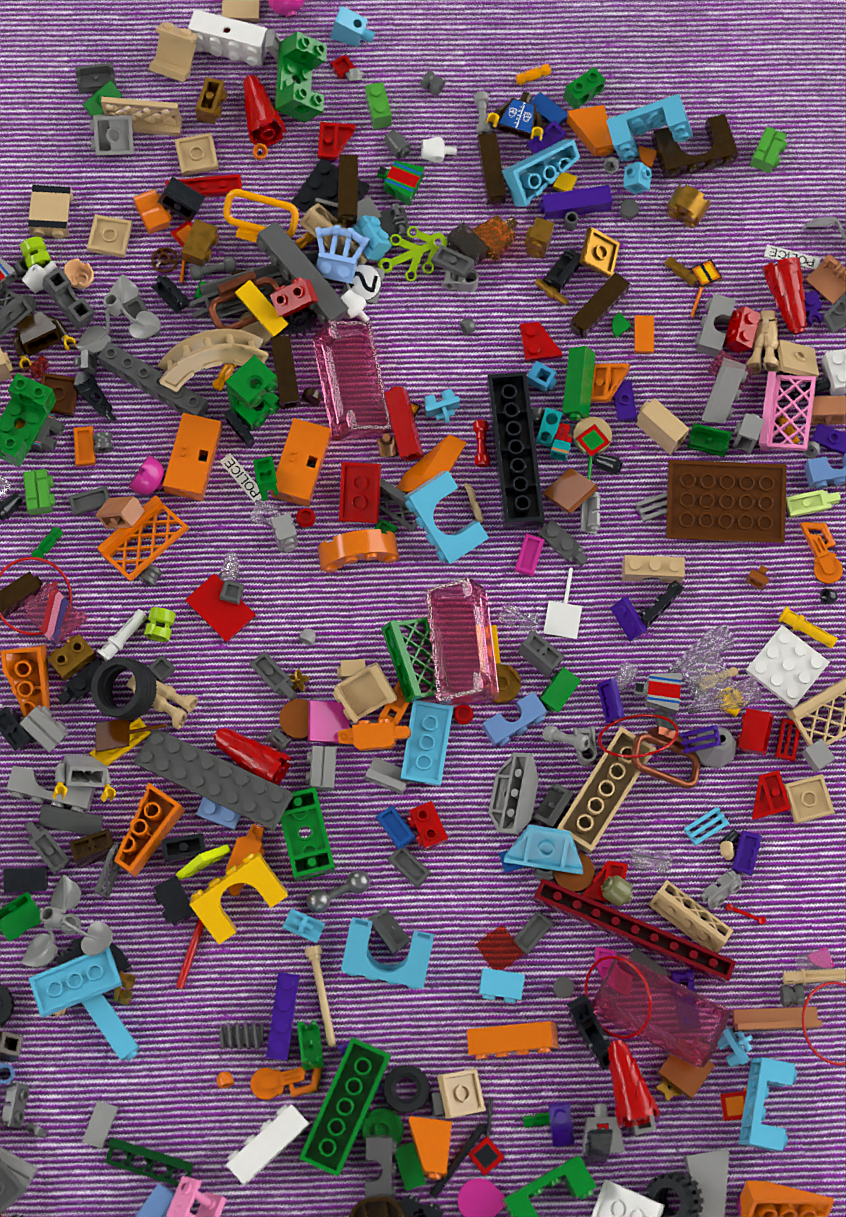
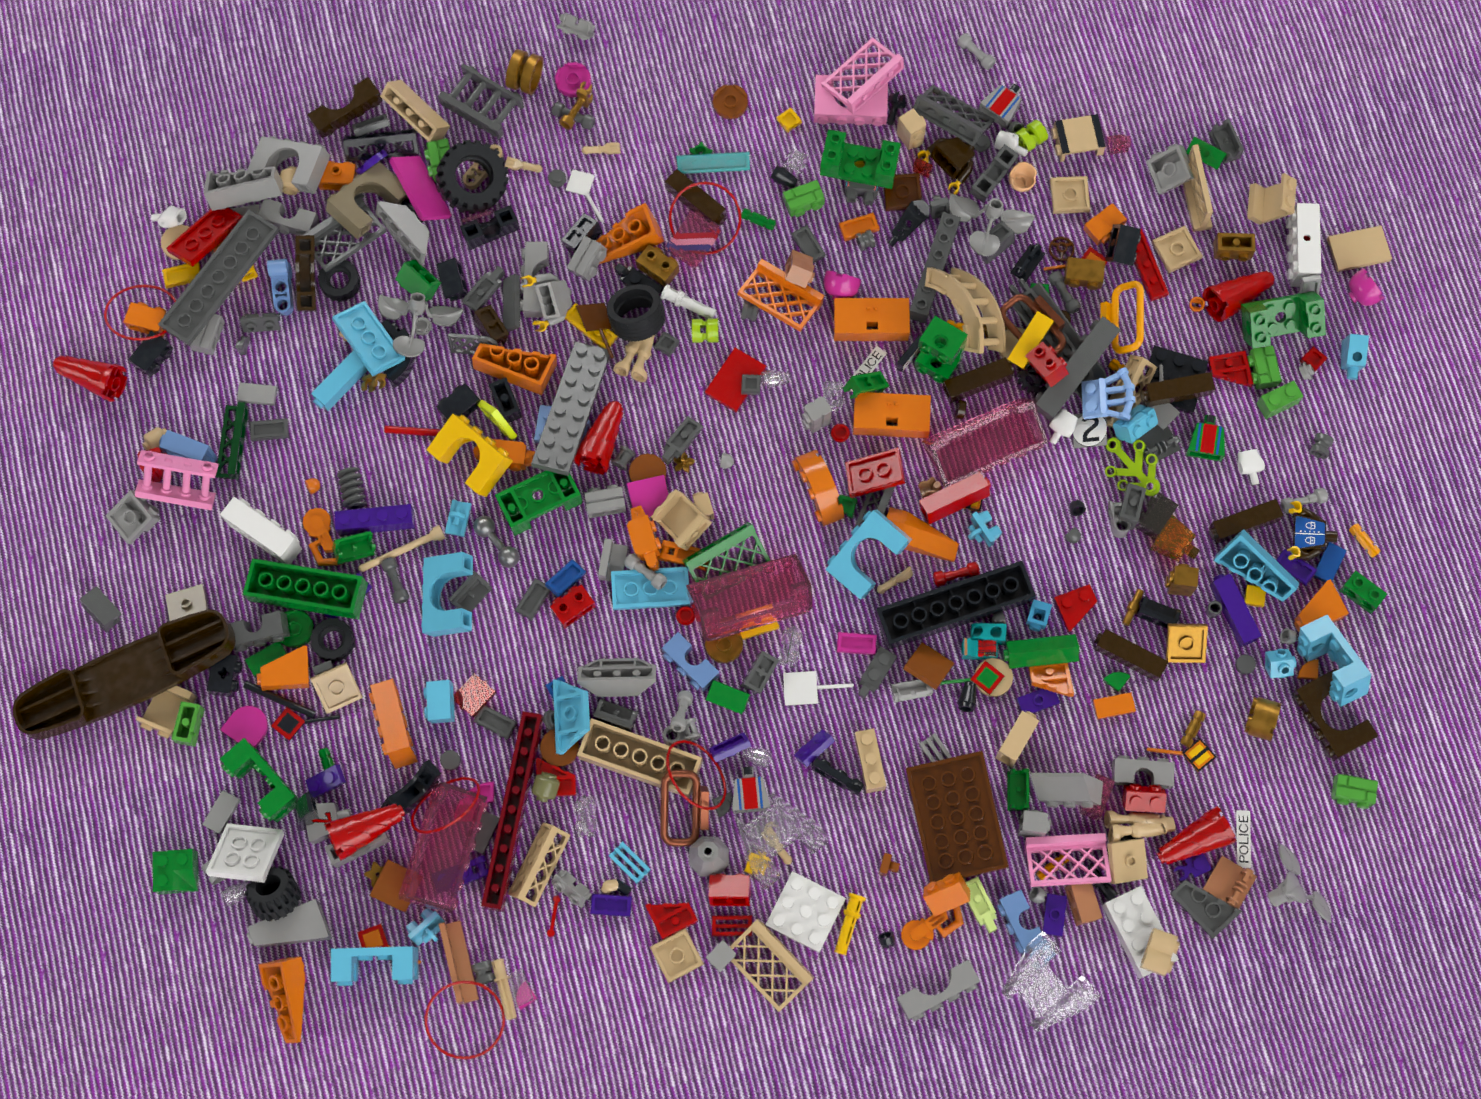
camera: 85 degrees right, 0 degrees up
dark grey brick [384,130,411,158] -> none
dark purple tile [680,725,721,754] -> none
none -> dark grey tile [250,418,289,441]
none -> dark grey piece [381,557,409,604]
none -> light grey piece [624,553,667,590]
none -> orange brick [923,872,970,916]
none -> black hinge [1069,499,1086,516]
none -> clear pink bracket [1107,134,1131,155]
none -> bright green brick [1247,345,1282,390]

